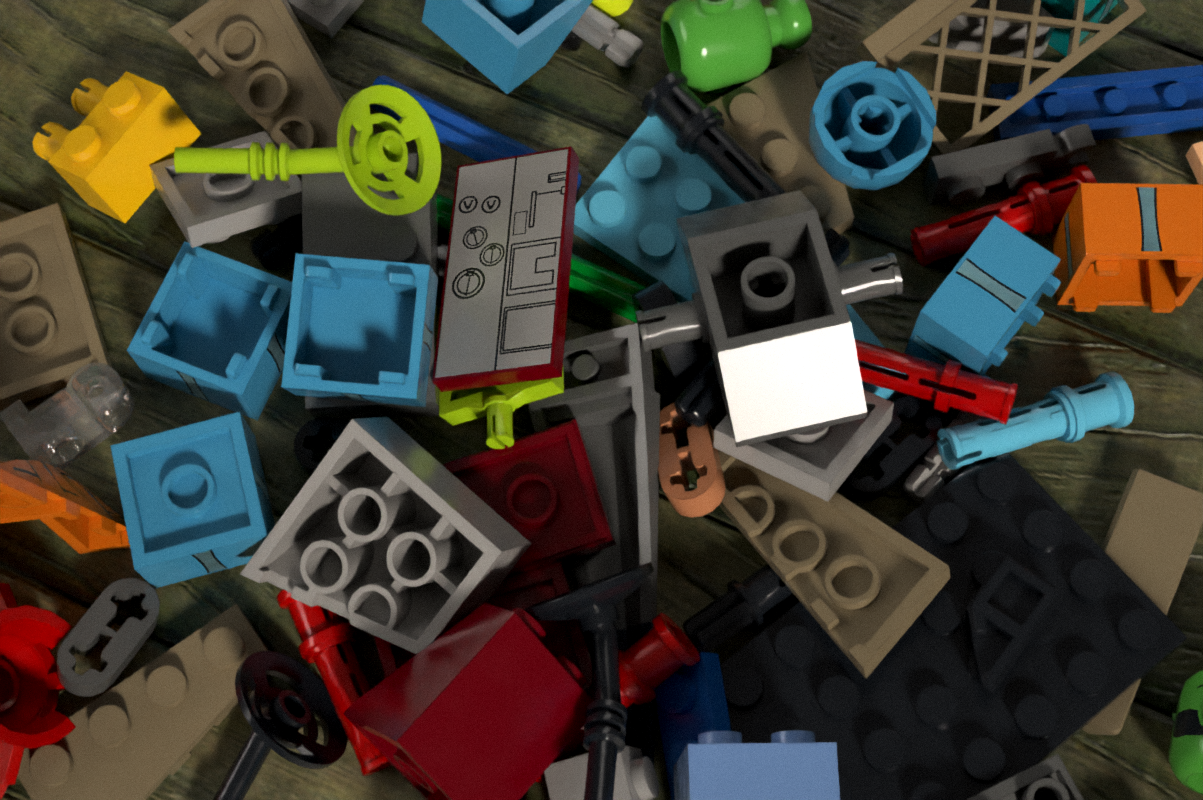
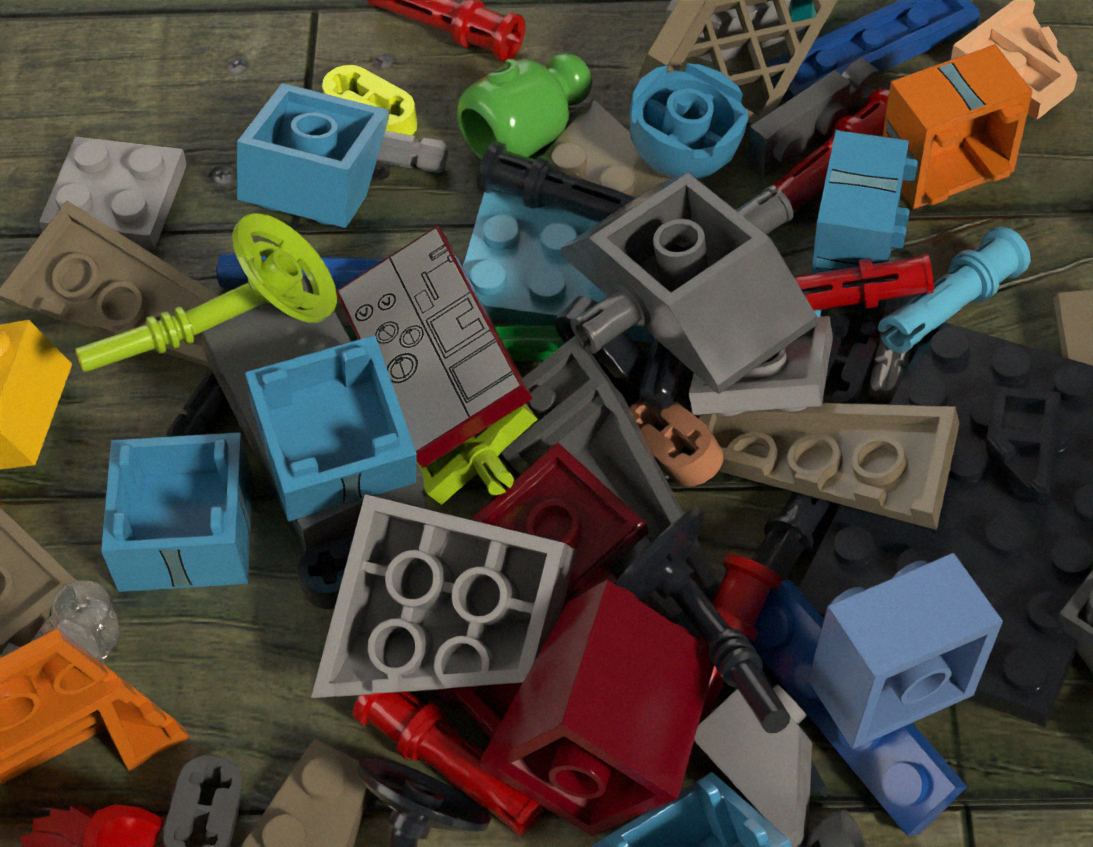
camera: 25 degrees left, 15 degrees down
dark azure container [110,411,275,589] -> none
light grey plate [149,131,302,248] -> none

